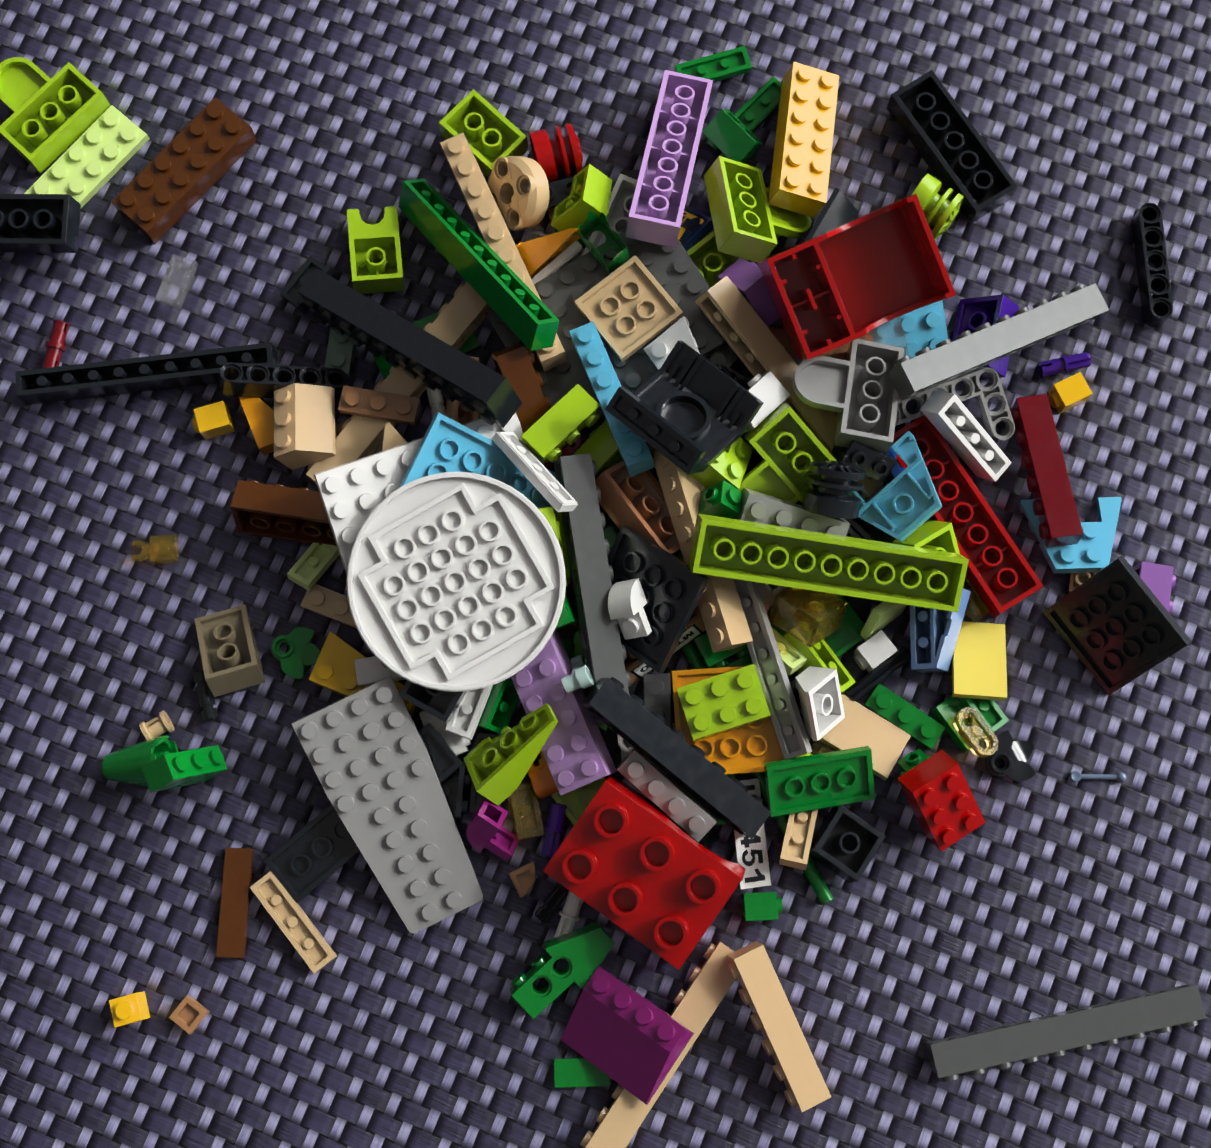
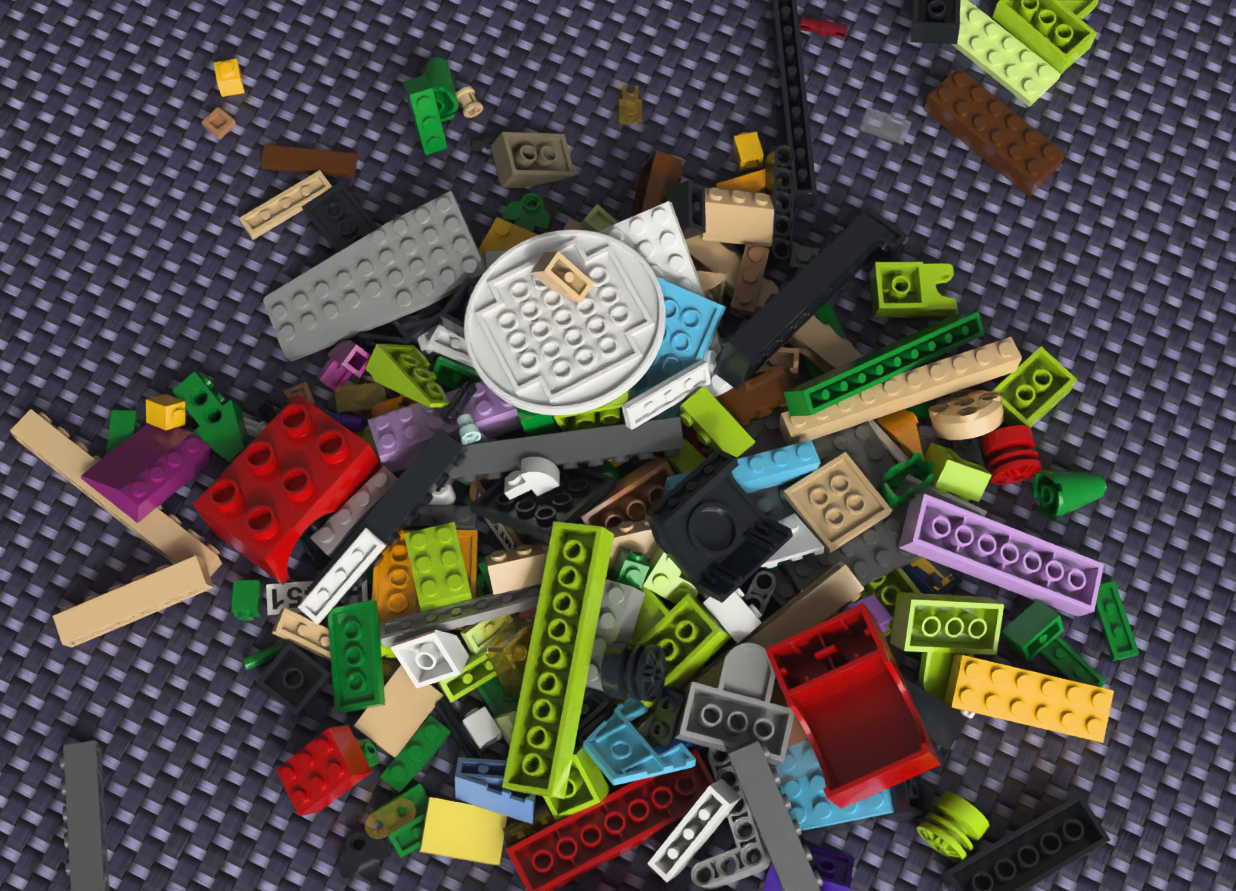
camera: 90 degrees right, 10 degrees down
none -> yellow brick [146,394,185,430]
none -> white tile [298,528,387,624]
none -> black axle [441,381,477,424]
none -> tan slope [530,251,594,303]
none -> black brick [667,180,706,240]
none -> green cone [1033,469,1107,520]

